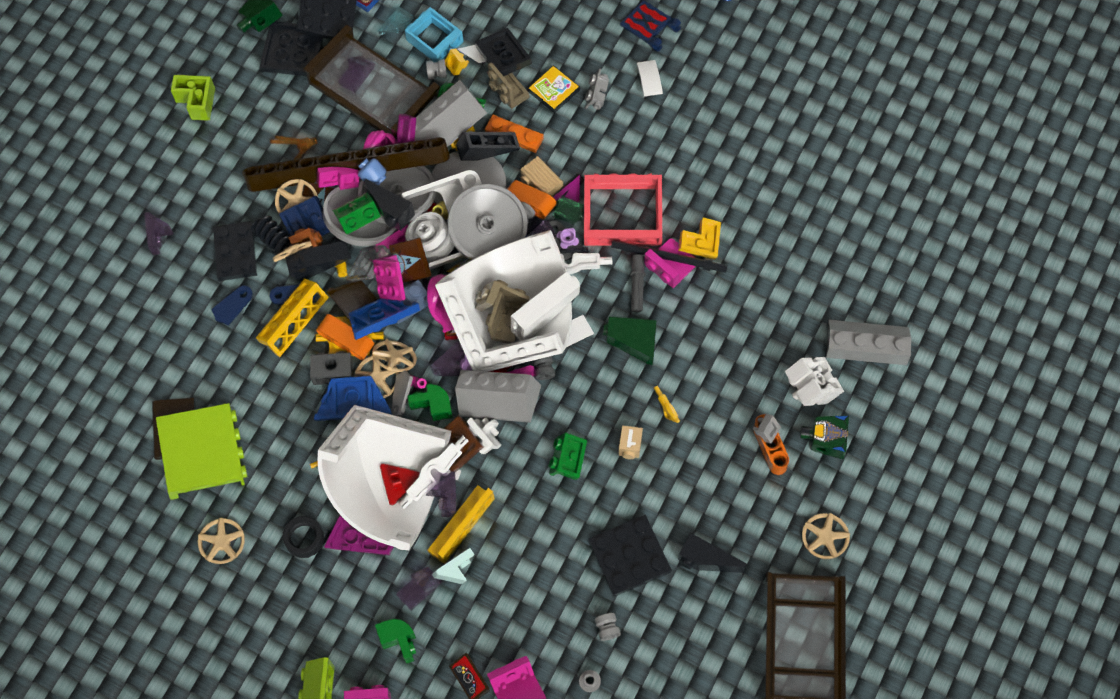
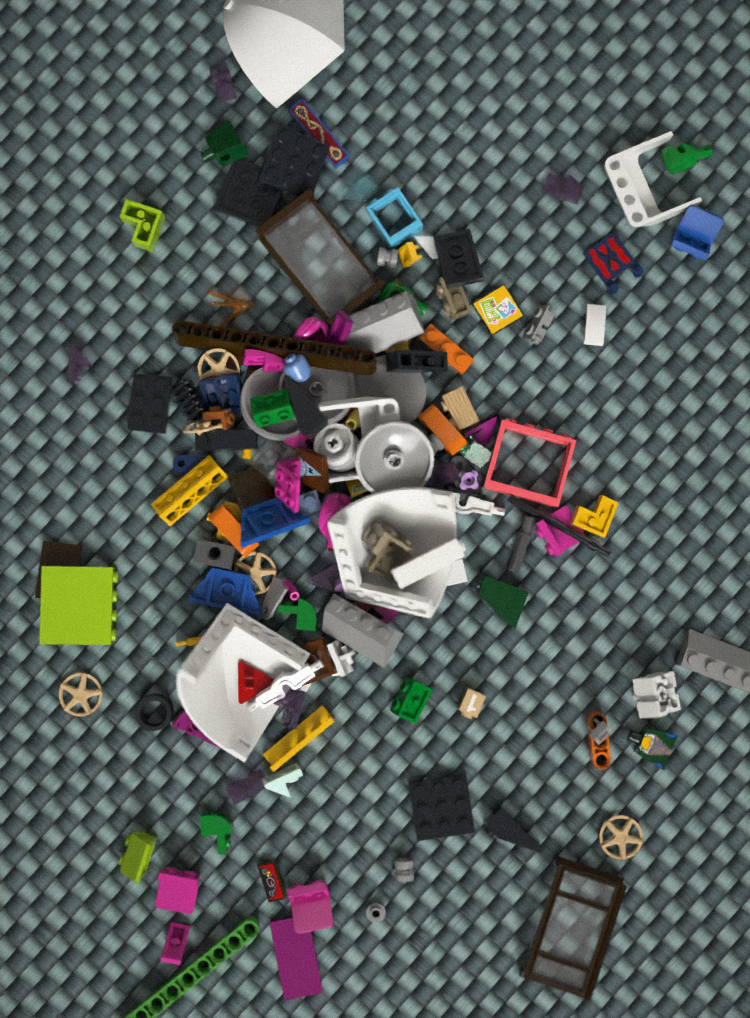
camera: 10 degrees right, 20 degrees up
dark blue piece [211,286,253,326] -> none
clear purple slope [339,56,376,93] -> none
tan wheel [372,339,417,372] -> none
yellow hand [654,386,680,423] -> none

